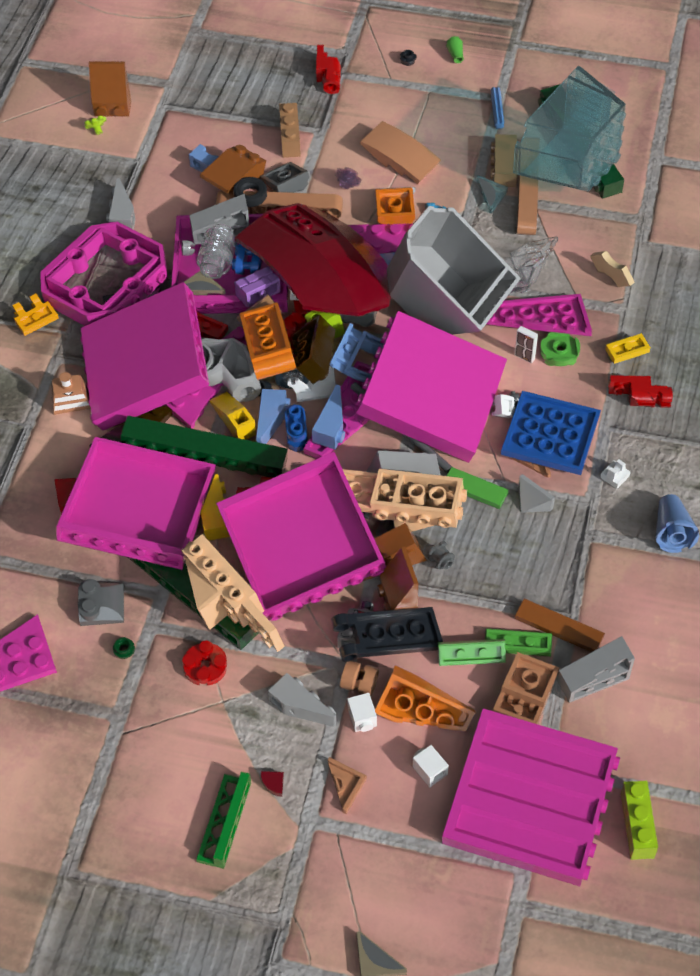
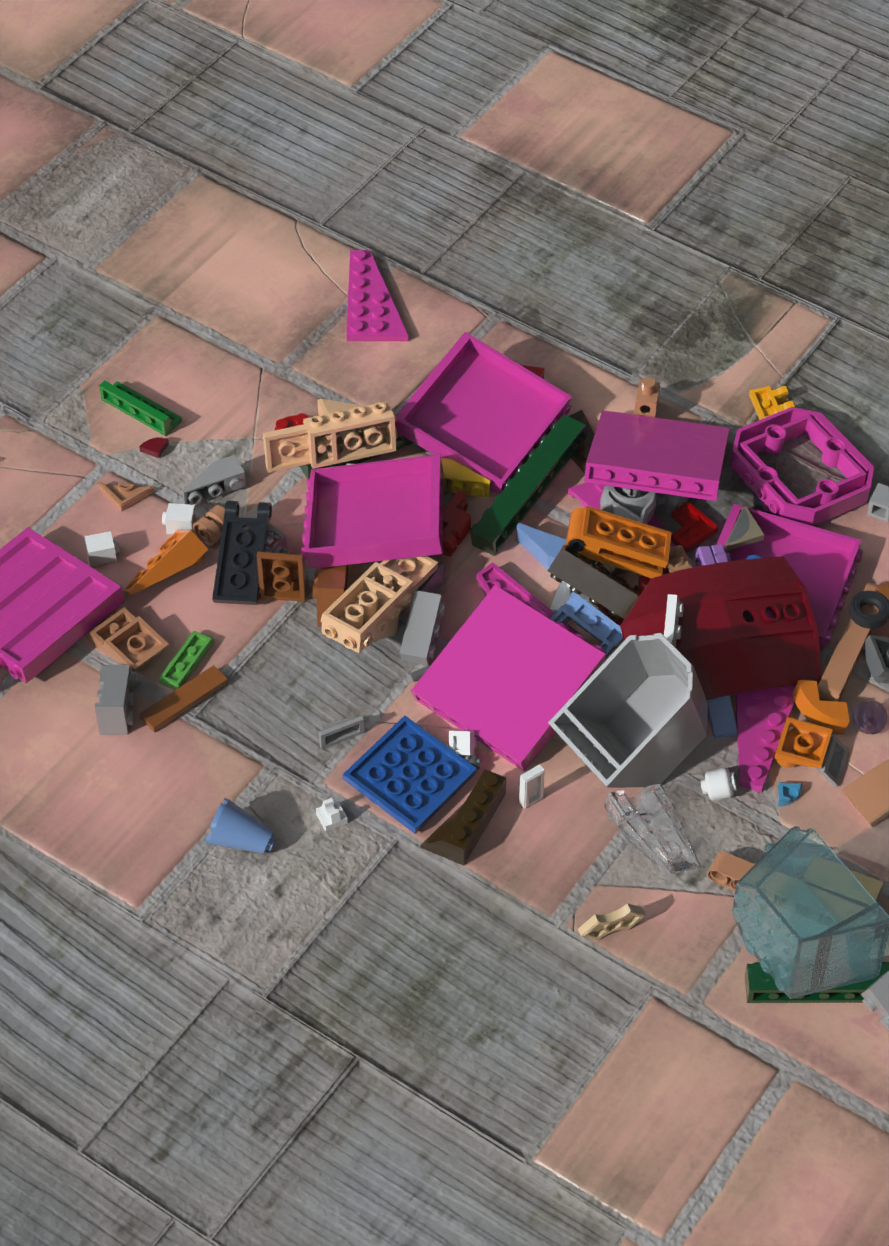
camera: 110 degrees right, 5 degrees down
dark grey slope [78,579,124,626] -> none
dark green plate [113,637,135,659] -> none
light grey hinge [181,240,195,256] -> none
light grey wedge [190,194,249,245] -> none
clear piece [197,224,238,279] -> none
yellow slope [209,392,256,440] -> none
blue brick [285,404,308,452] -> none
medium blue slope [312,384,345,450] -> none
dark grey brick [428,541,455,569] -> none
bright green tile [438,639,506,666] -> none
bright green tile [447,467,508,509] -> none
dark pink wing [486,294,592,337] -> none
bright green plate [540,332,580,366] -> none
yellow plate [605,333,651,364] -> none
red plate [608,375,673,408] -> none
none -> dark brown wedge [420,769,506,866]
none -> white plate [664,594,684,647]
none -> orange brick [793,680,850,734]

